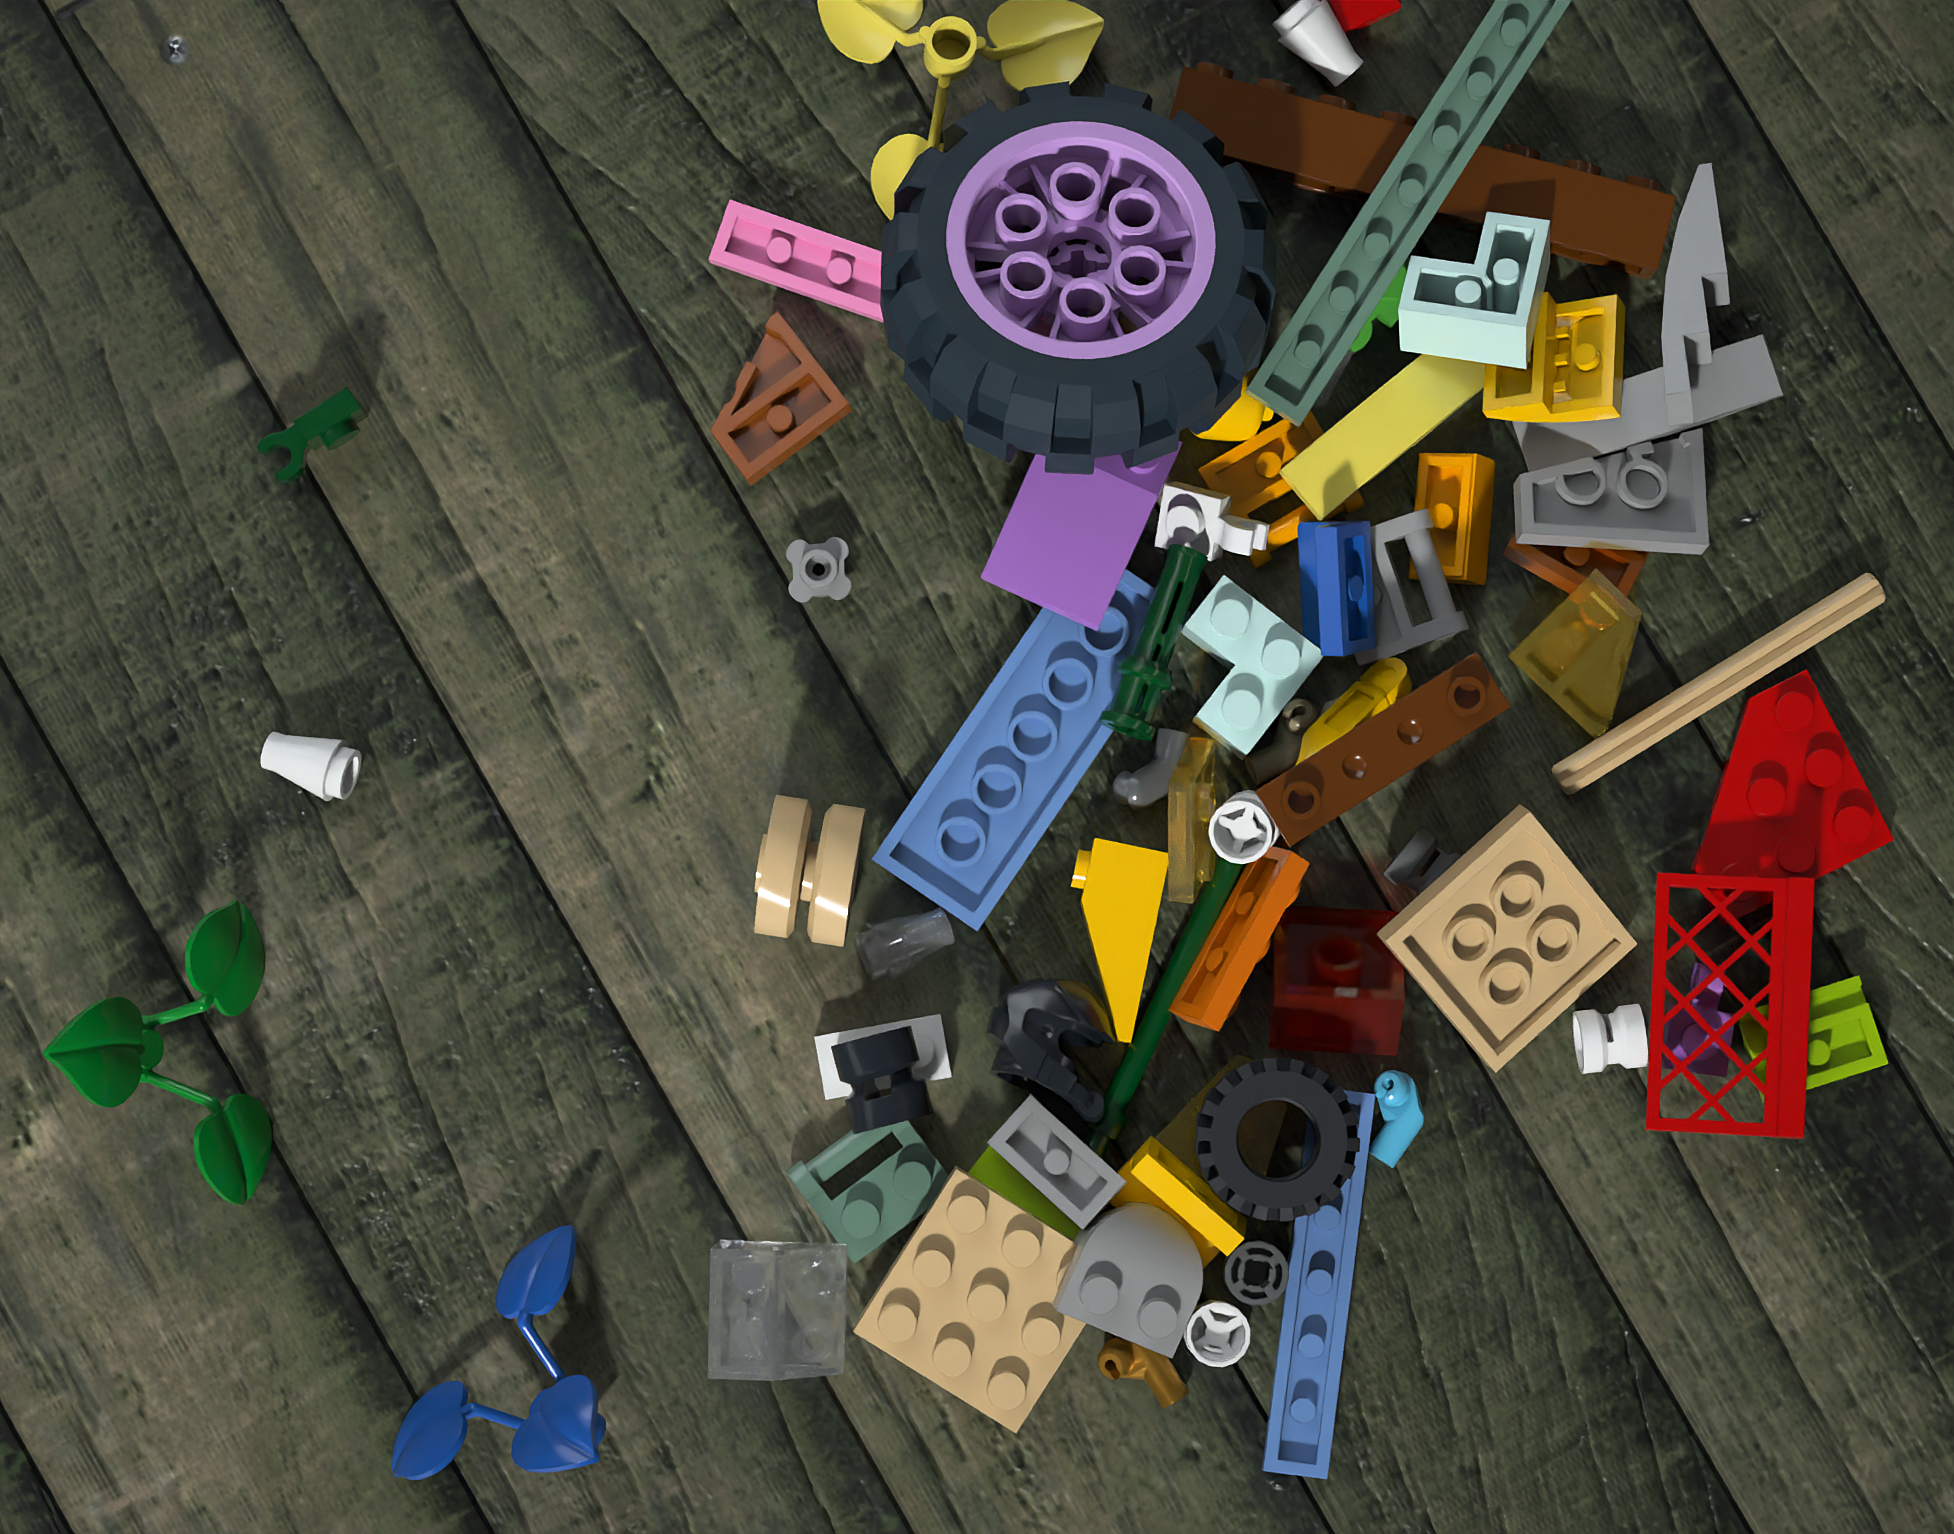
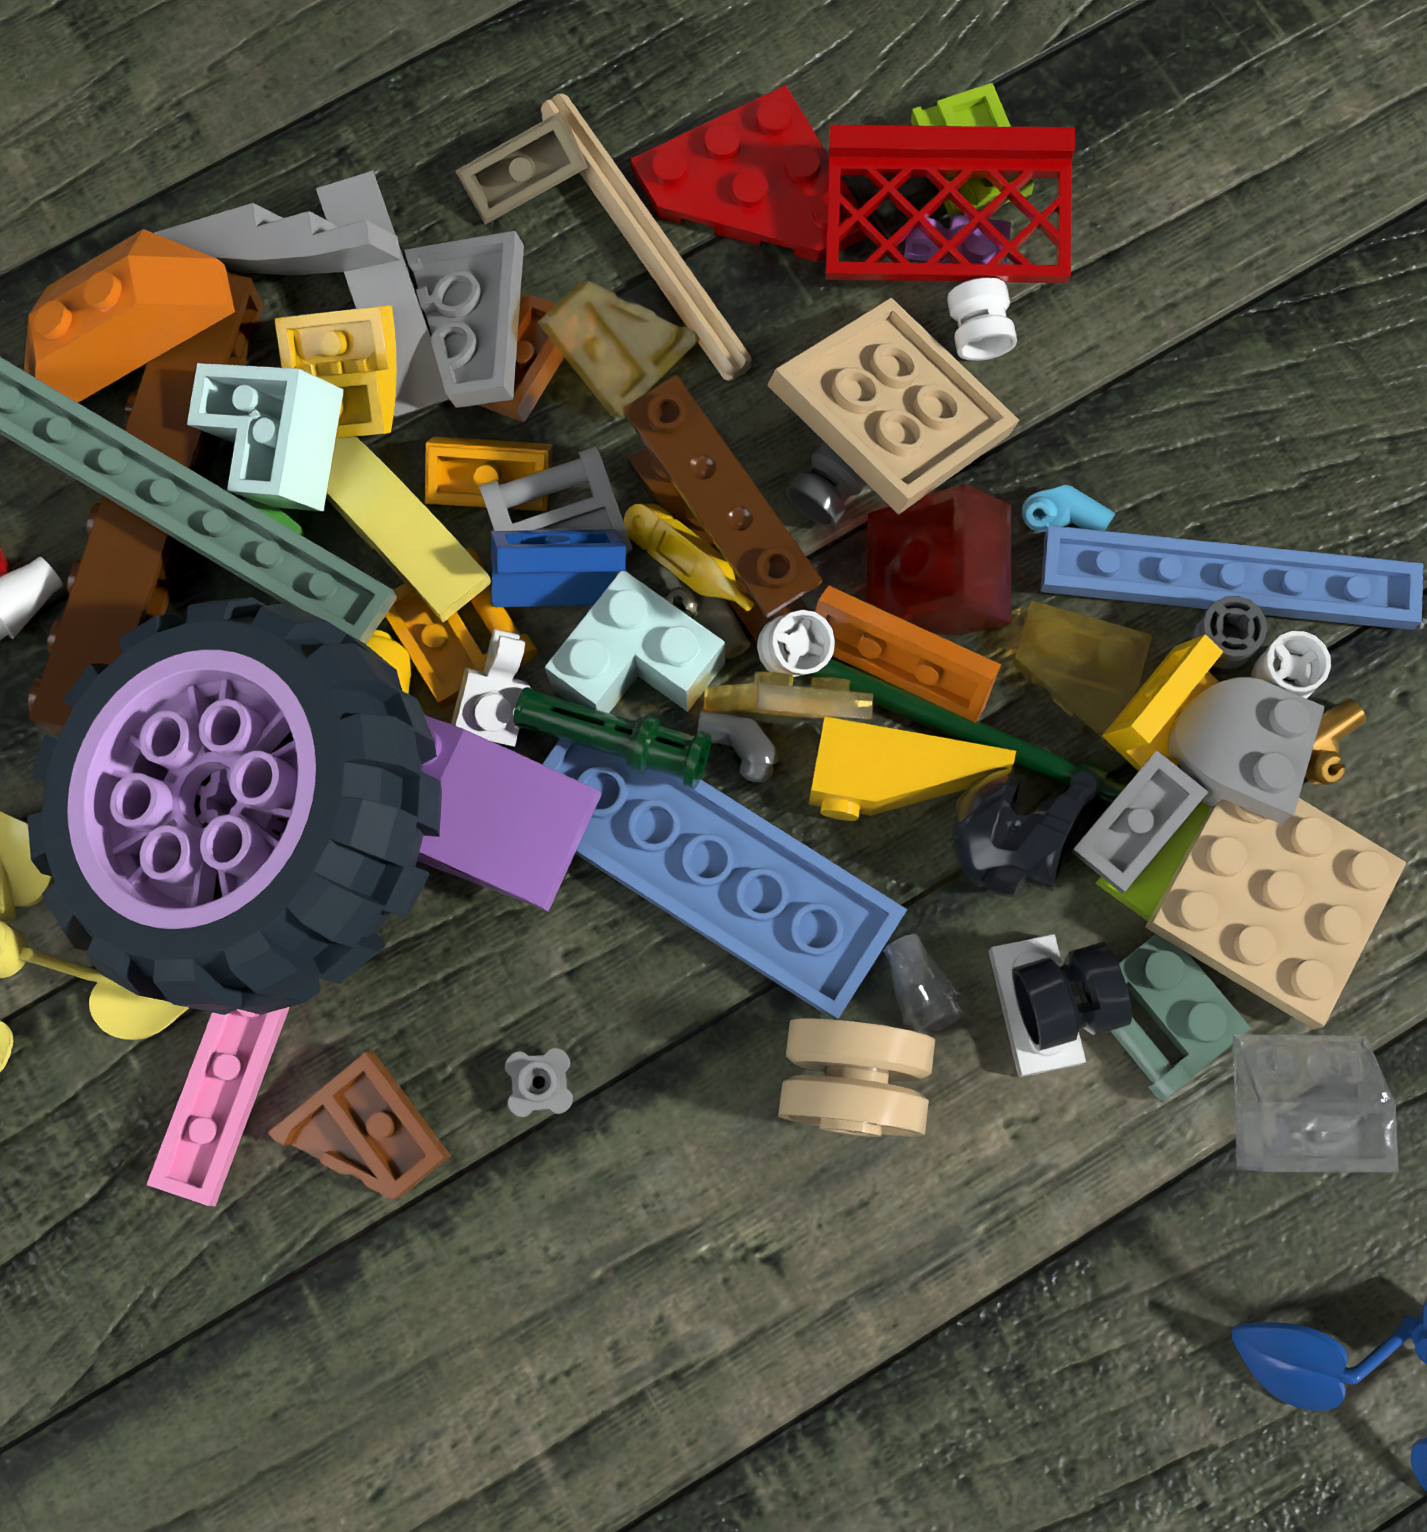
camera: 85 degrees left, 10 degrees down
black tyre [1193,1058,1360,1222] -> none
none -> orange wedge [24,229,235,403]
none -> dark tan slope [455,110,588,225]

